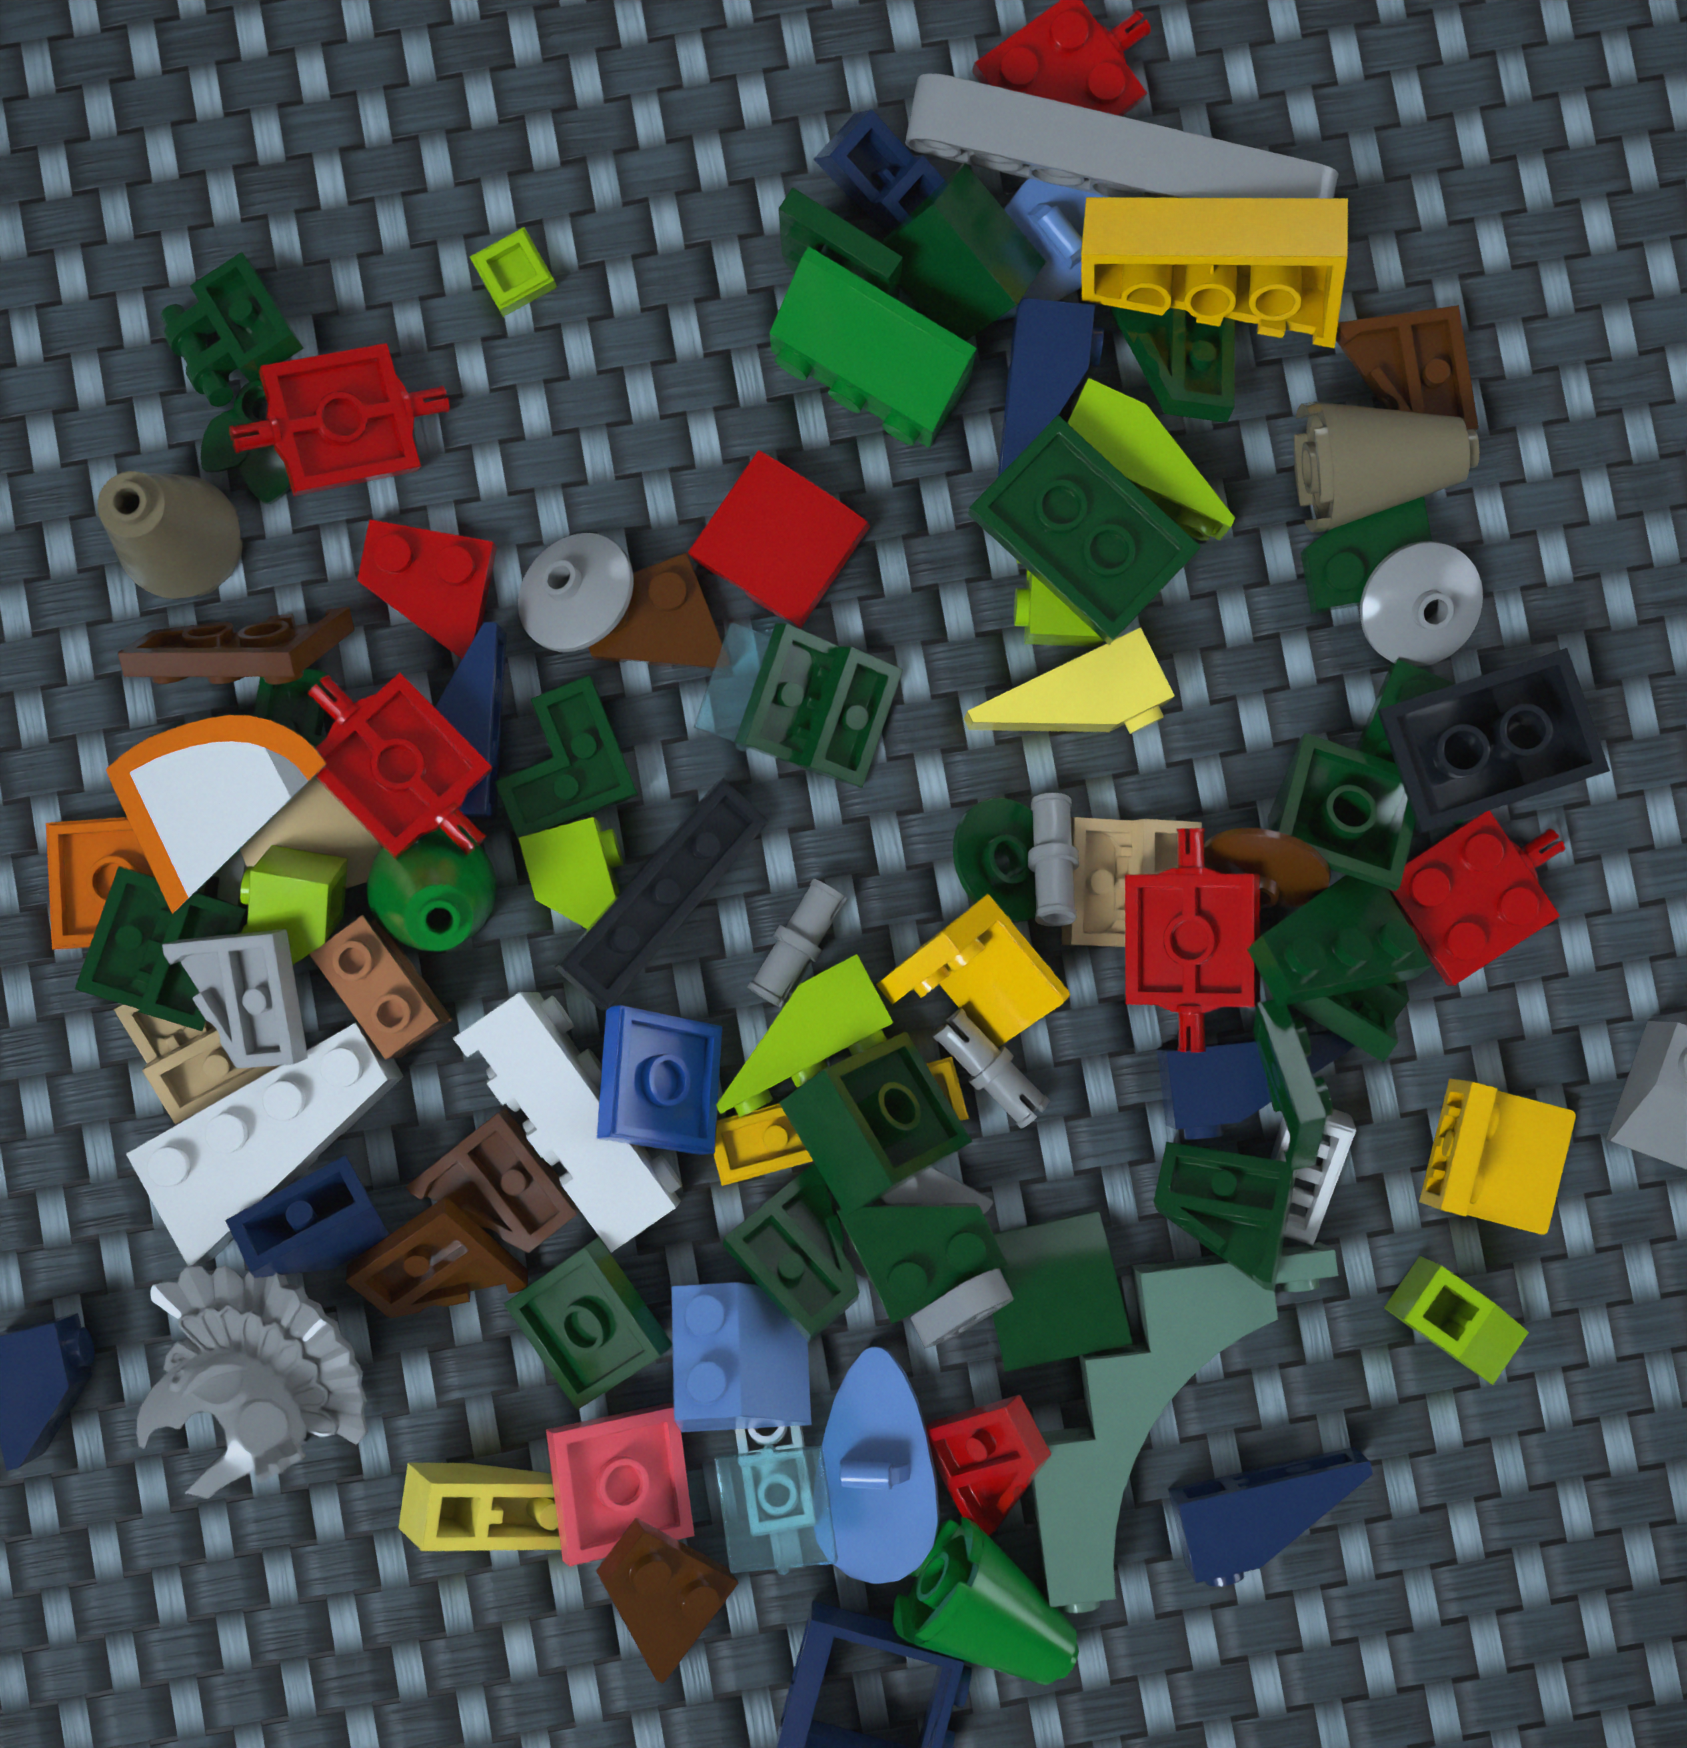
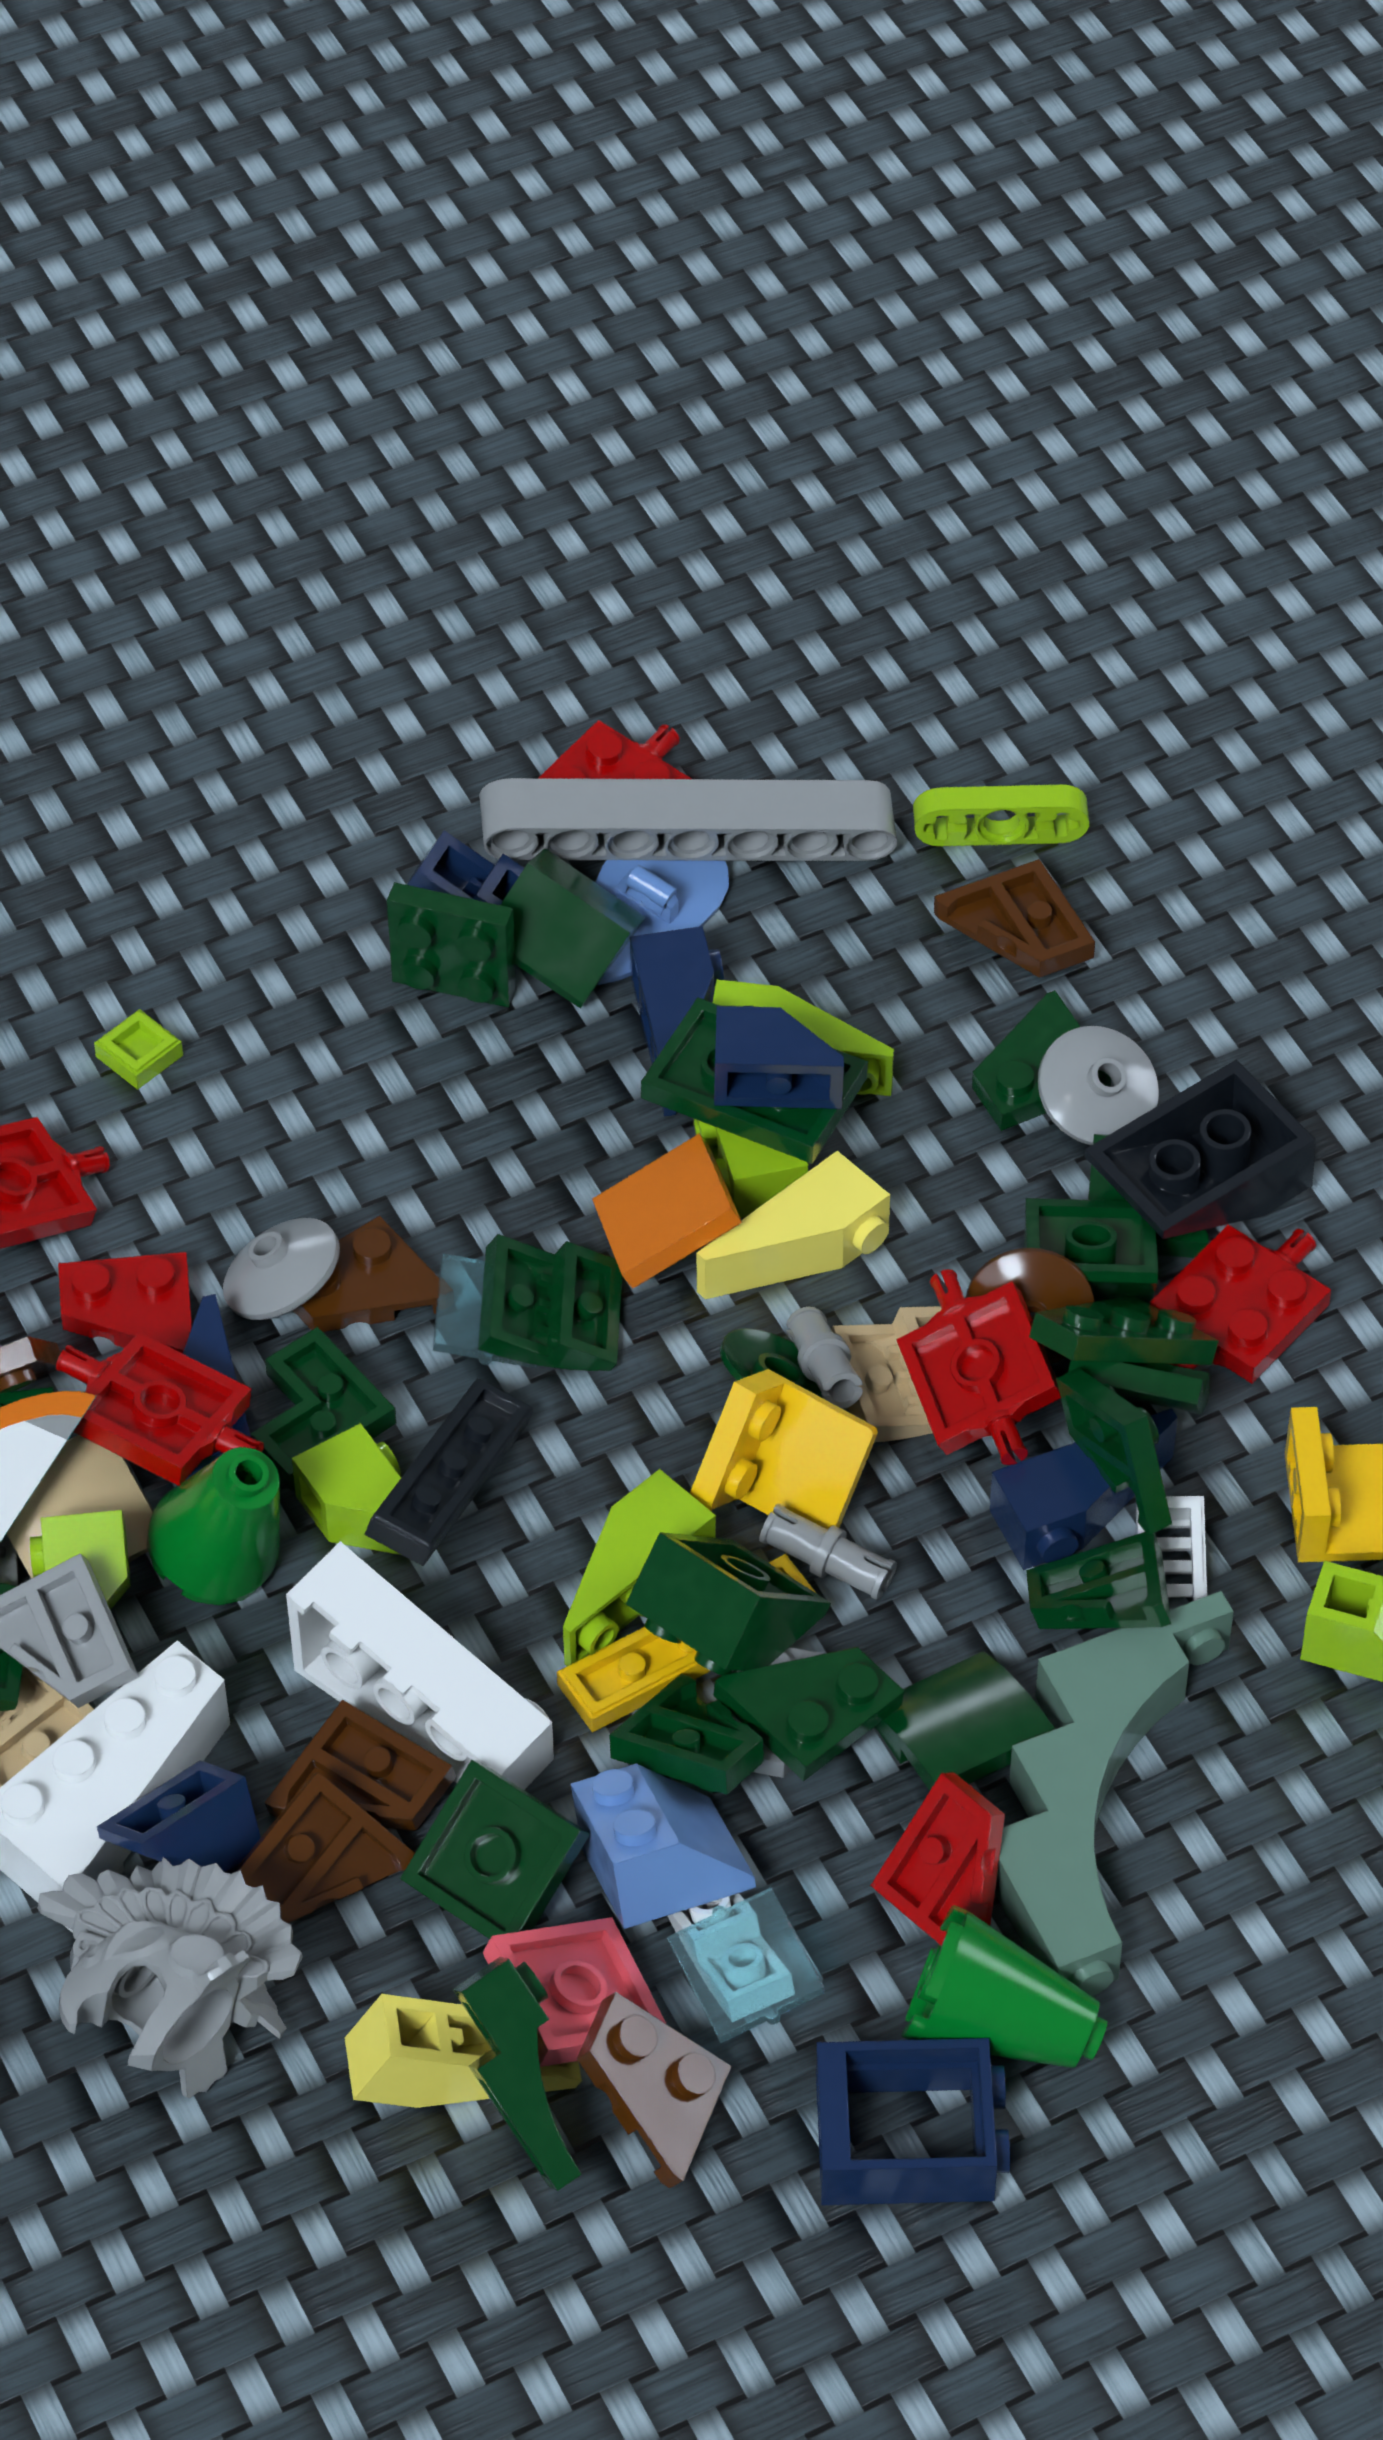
camera: 15 degrees left, 35 degrees down
nougat hinge [309,915,453,1060] -> none
blue plate [597,1005,722,1155] -> none
red slope [688,450,870,629] -> none
light grey pin [747,879,848,1009] -> none
green slope [769,246,977,448] -> none
medium blue shield [814,1346,940,1584] -> none
light grey beam [911,1269,1014,1349] -> none
yellow wedge [1081,197,1348,348] -> none
dark green wing [1110,306,1235,423] -> none
dark blue slope [1168,1447,1373,1587] -> none
dark tan cone [1294,402,1480,533] -> none
none -> dark green slope [452,1957,582,2191]
none -> orange tile [592,1133,742,1289]
none -> dark blue slope [714,1006,844,1109]
none -> lime beam [913,784,1089,846]

